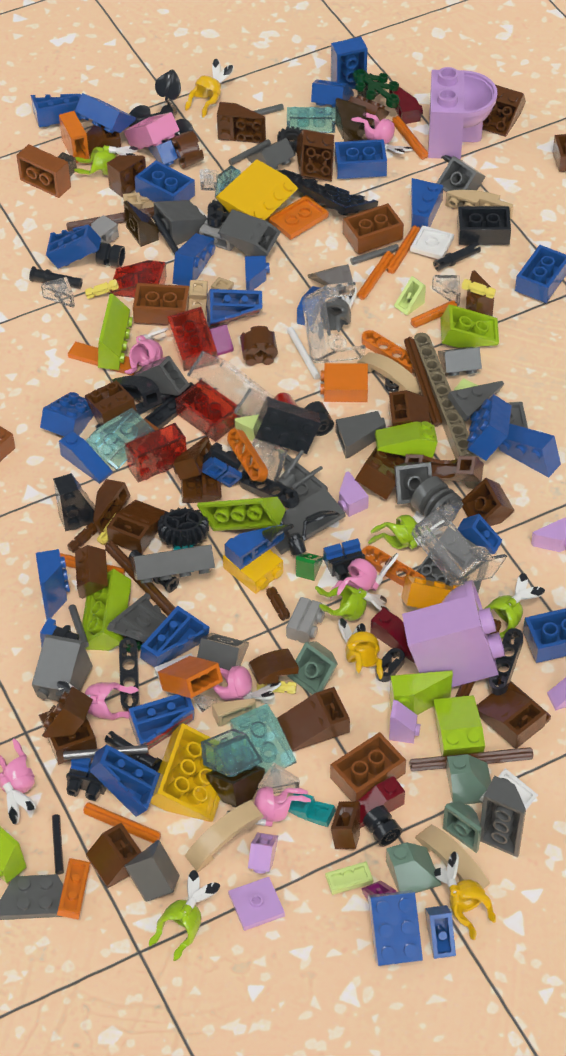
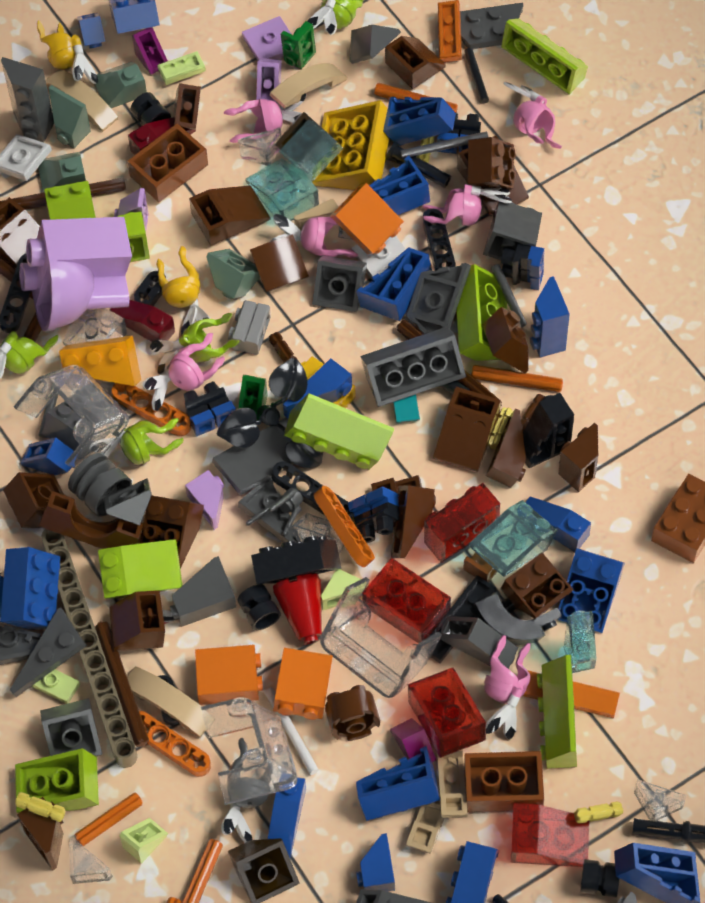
camera: 175 degrees right, 10 degrees up
black gear [157,507,209,548] -> none
teal slope [288,793,336,827] -> none
none -> orange brick [273,647,333,720]
none -> green bracket [280,21,316,70]
none -> reddish brown slope [558,422,599,492]
none -> clear light blue slope [563,611,597,673]

